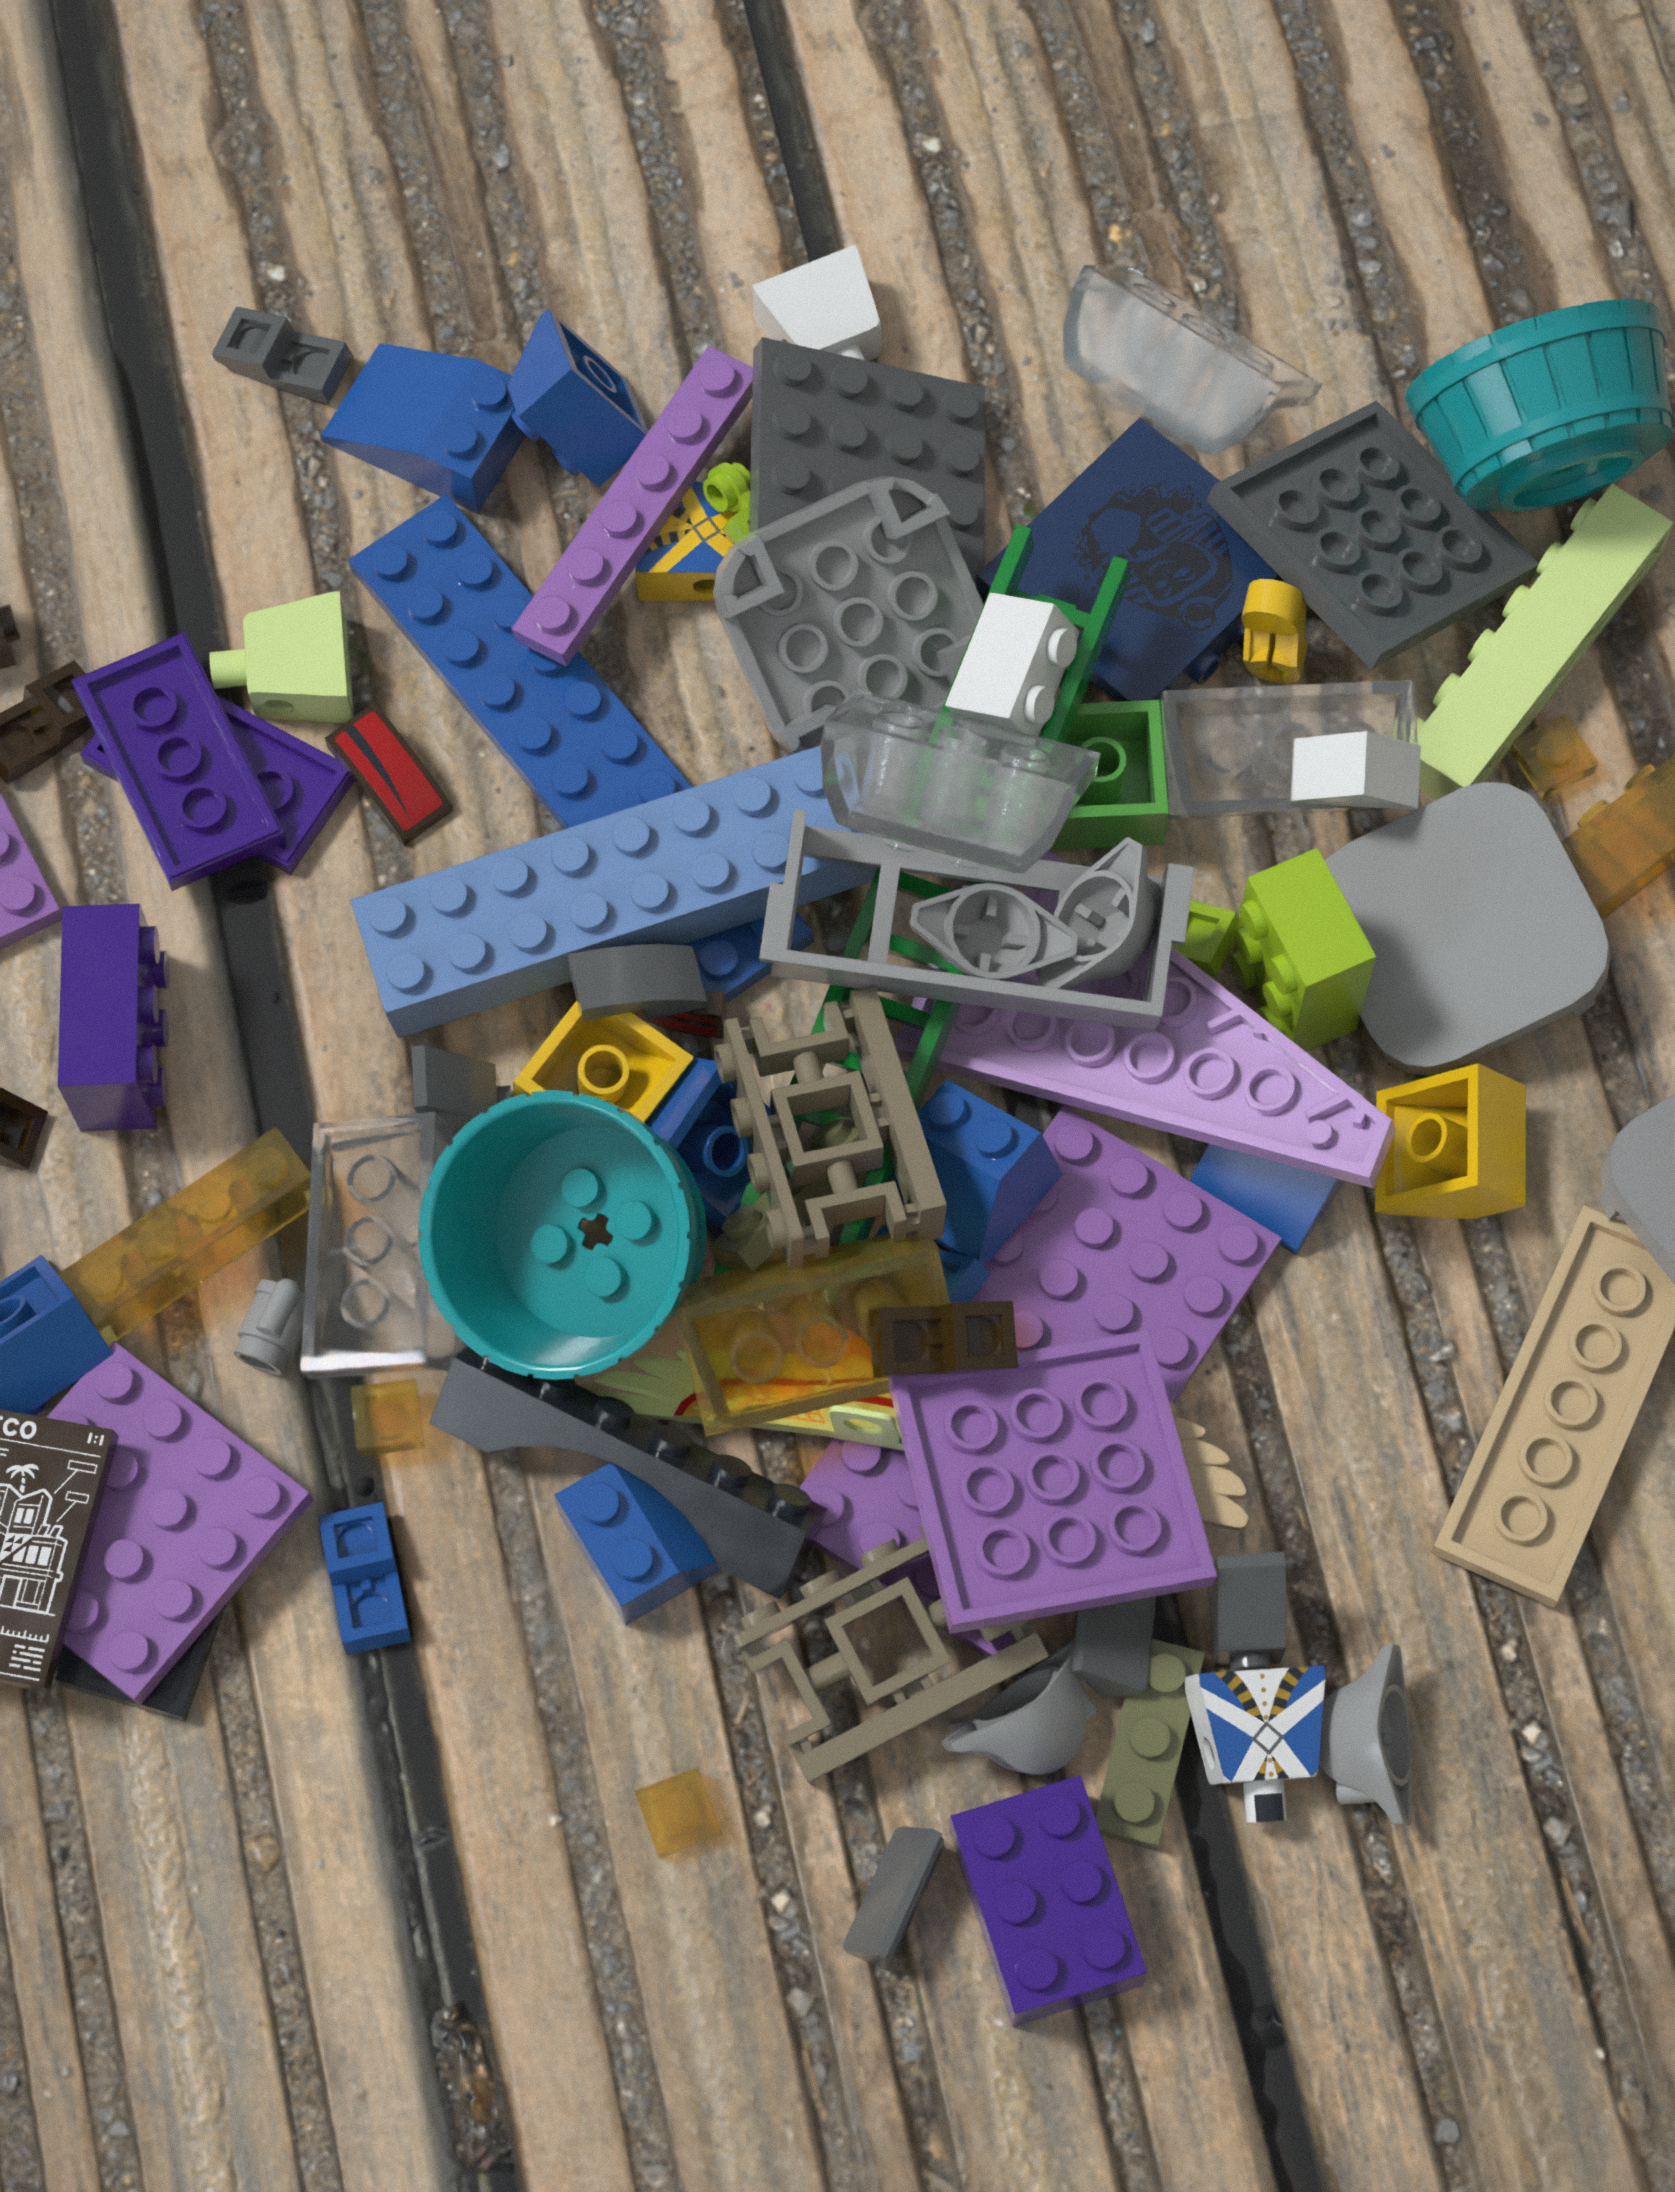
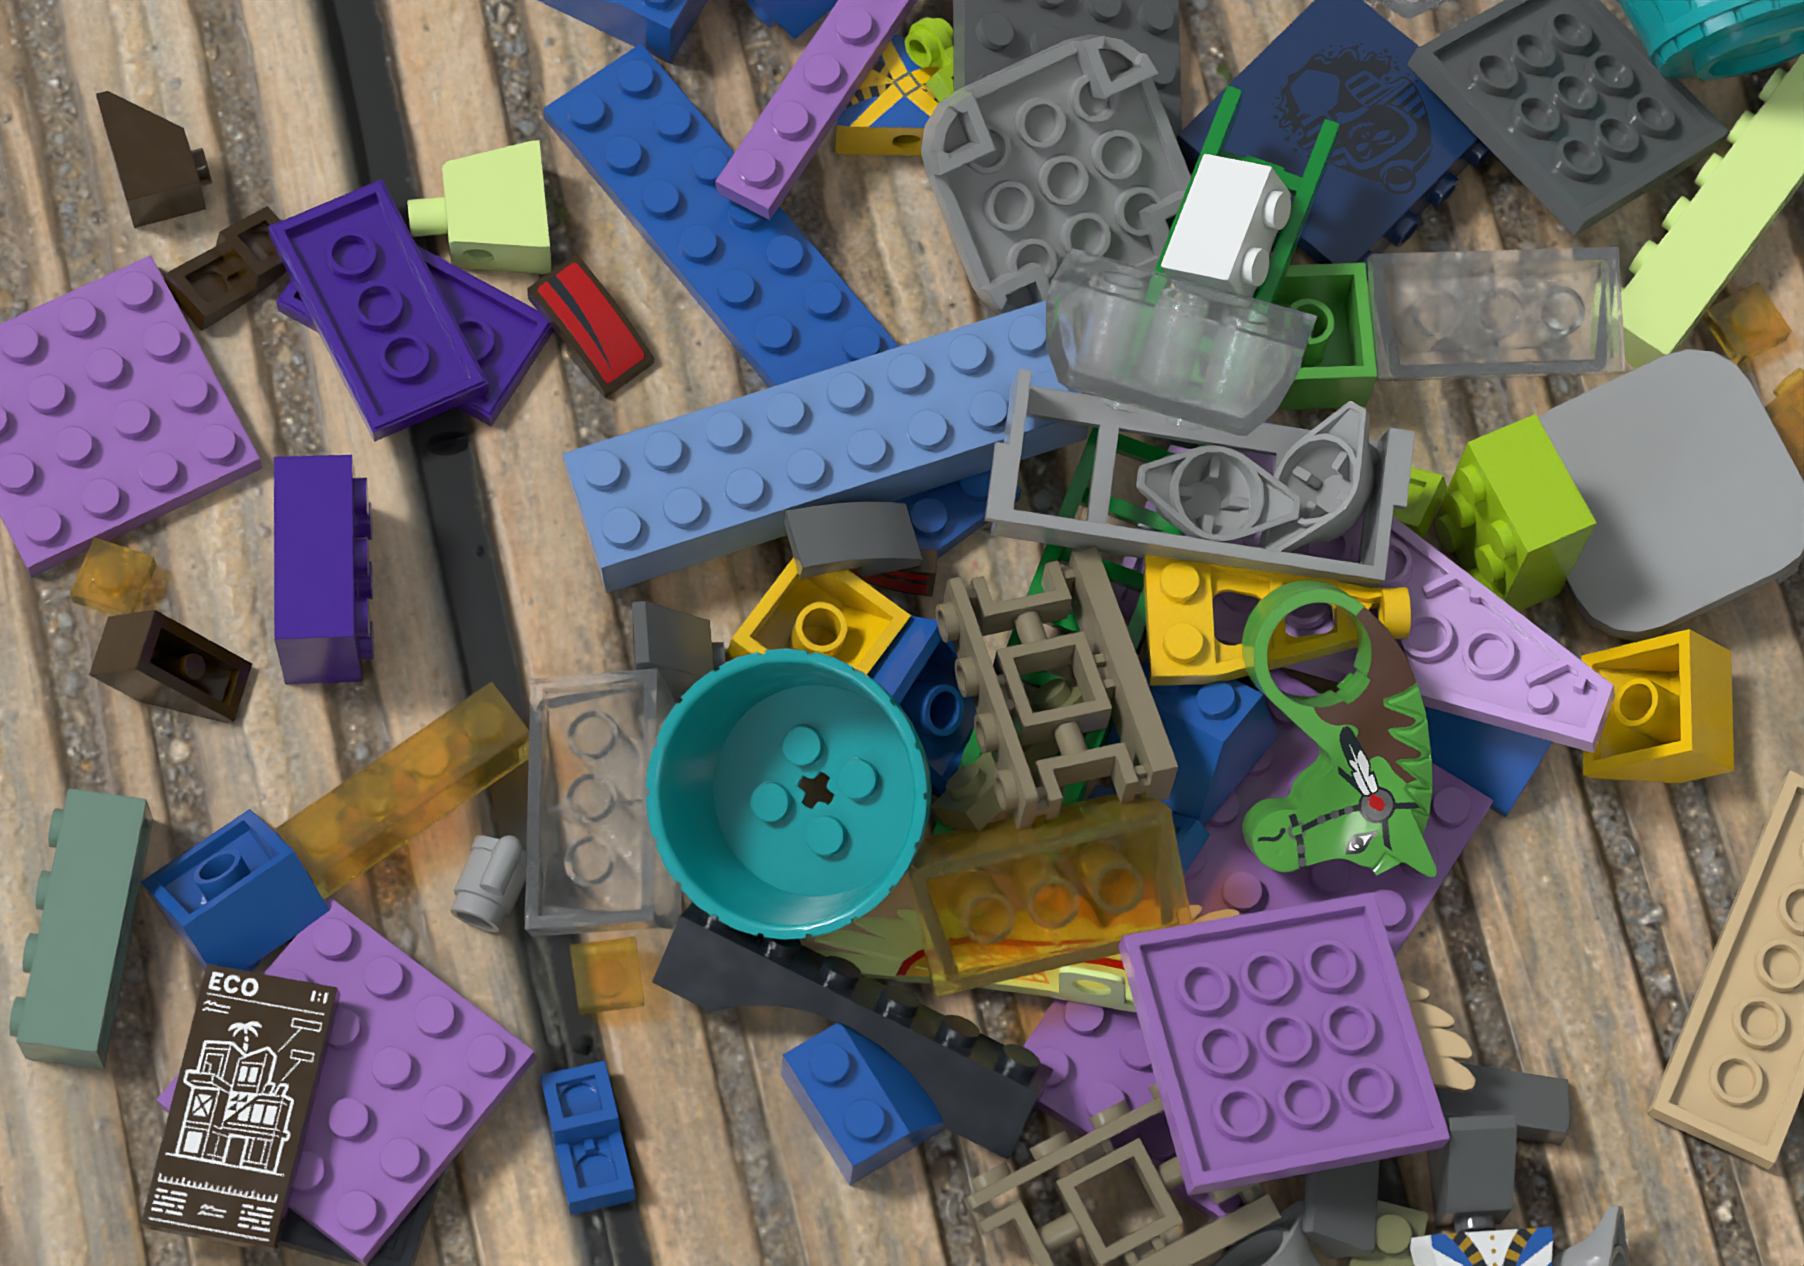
camera: 10 degrees left, 0 degrees up
dark brown slope [869,1301,1018,1378] -> none
yellow piece [1241,579,1308,684] -> none
white slope [1290,731,1421,810] -> none
none -> yellow plate [1143,555,1411,686]
none -> bright green animal [1242,580,1437,877]
none -> dark grey slope [1435,1063,1570,1145]

